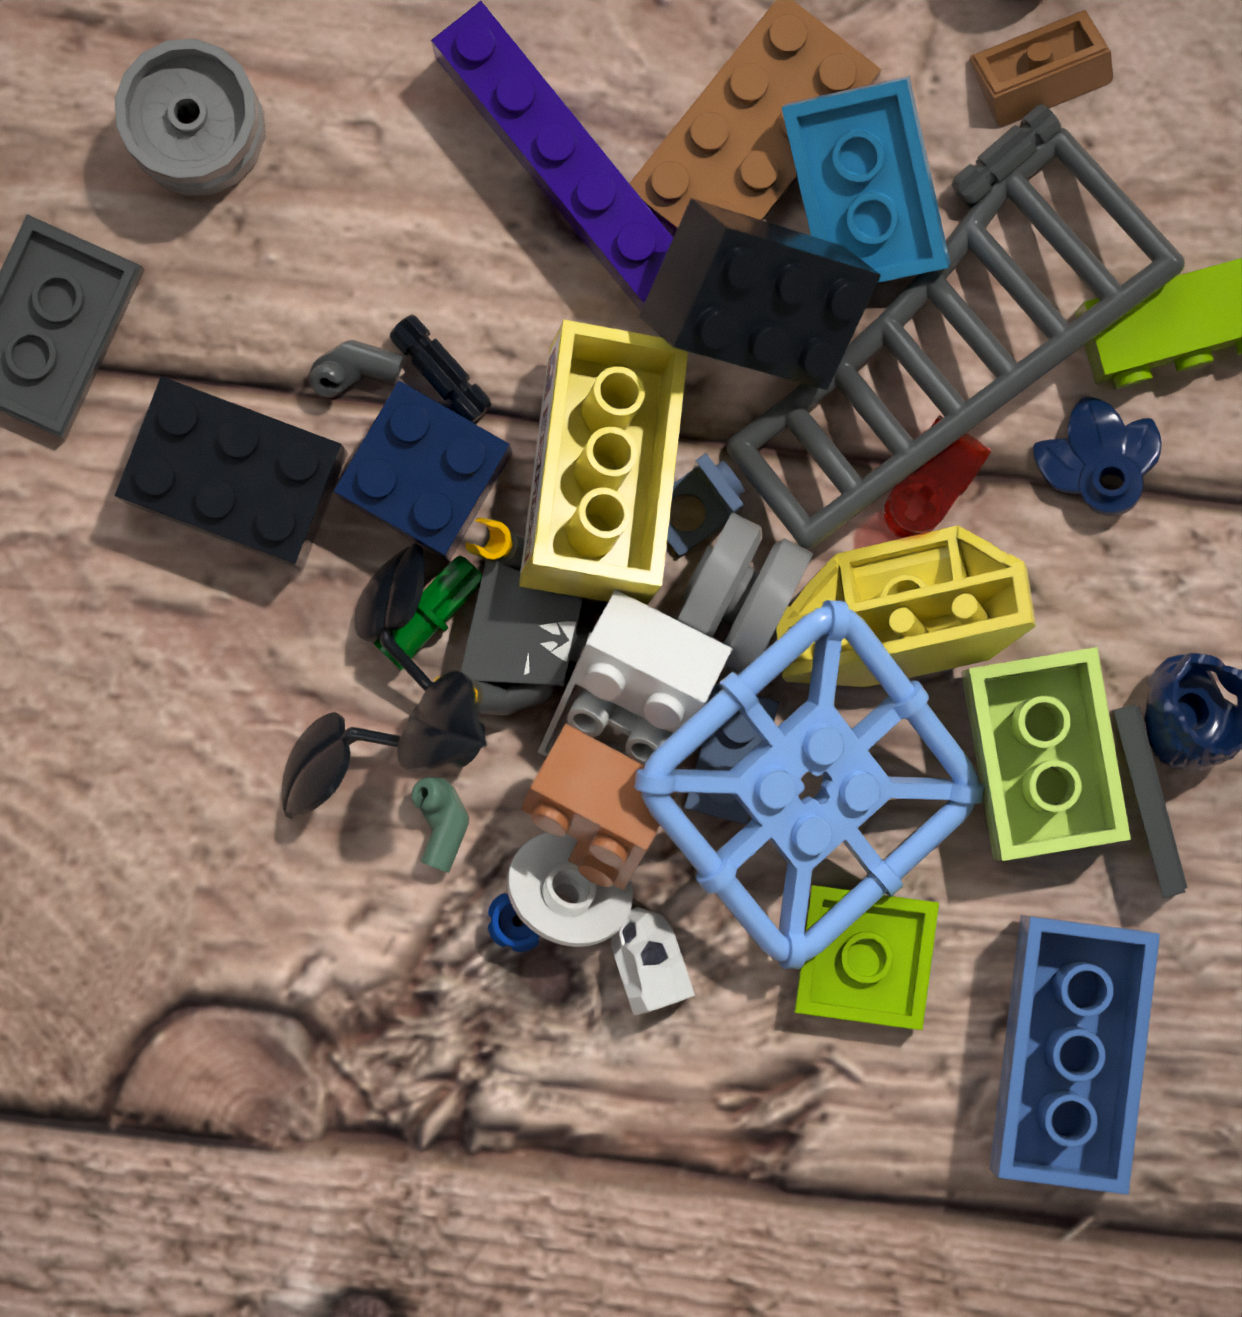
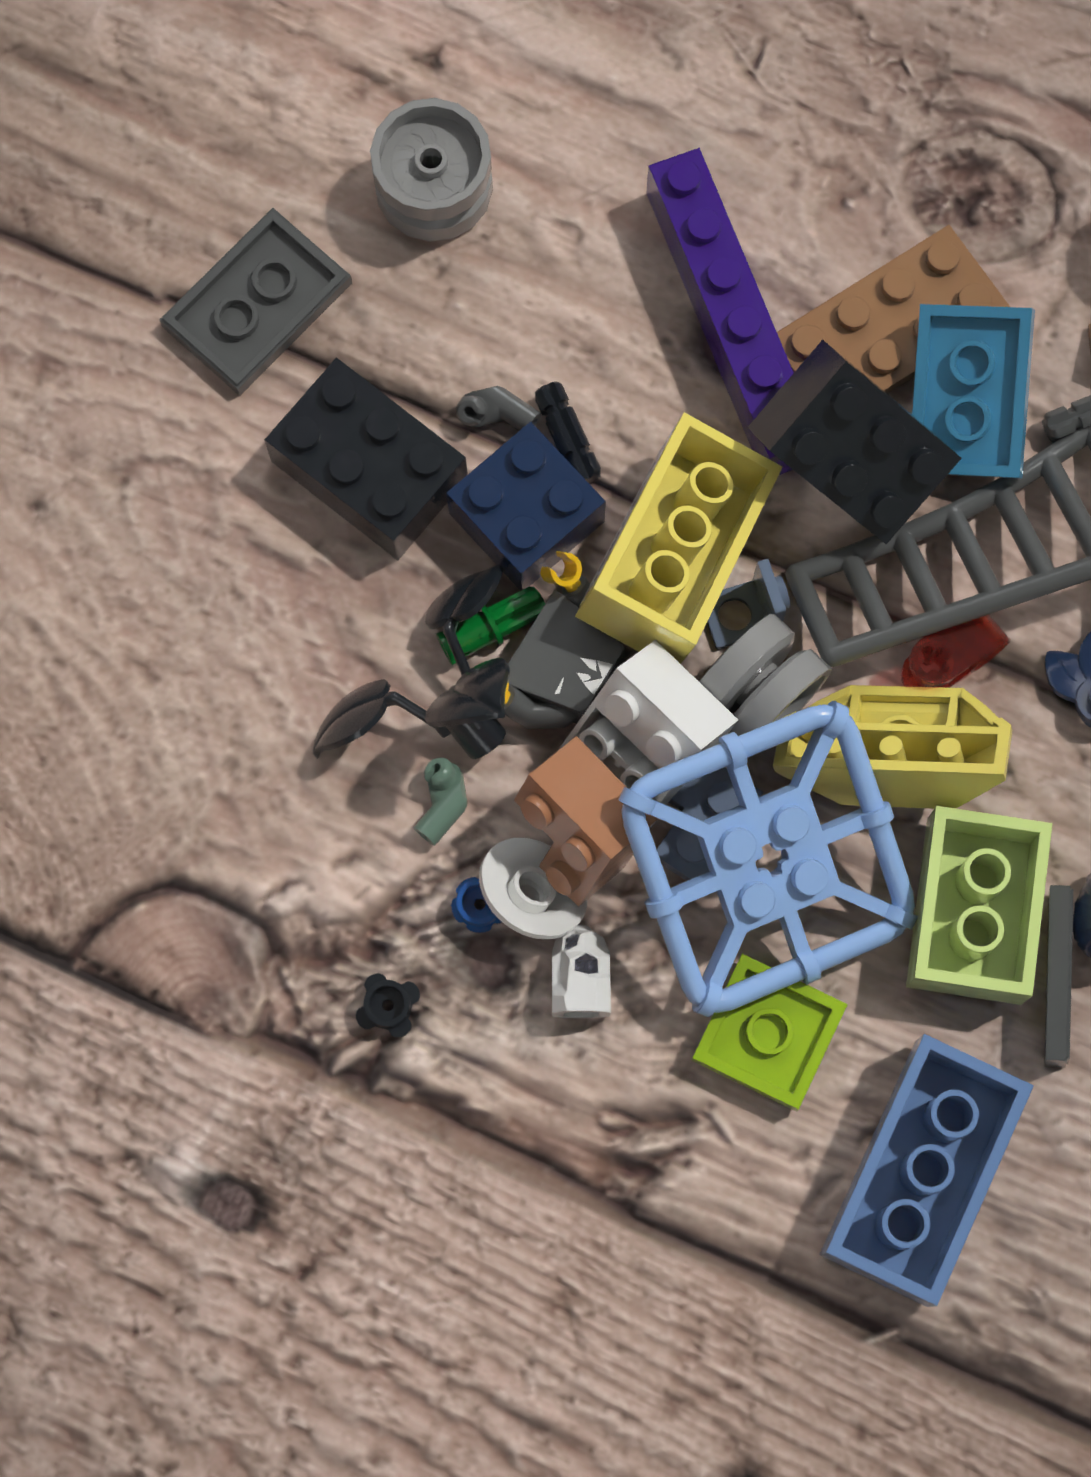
camera: 20 degrees right, 10 degrees down
none -> black plate [356,973,420,1038]

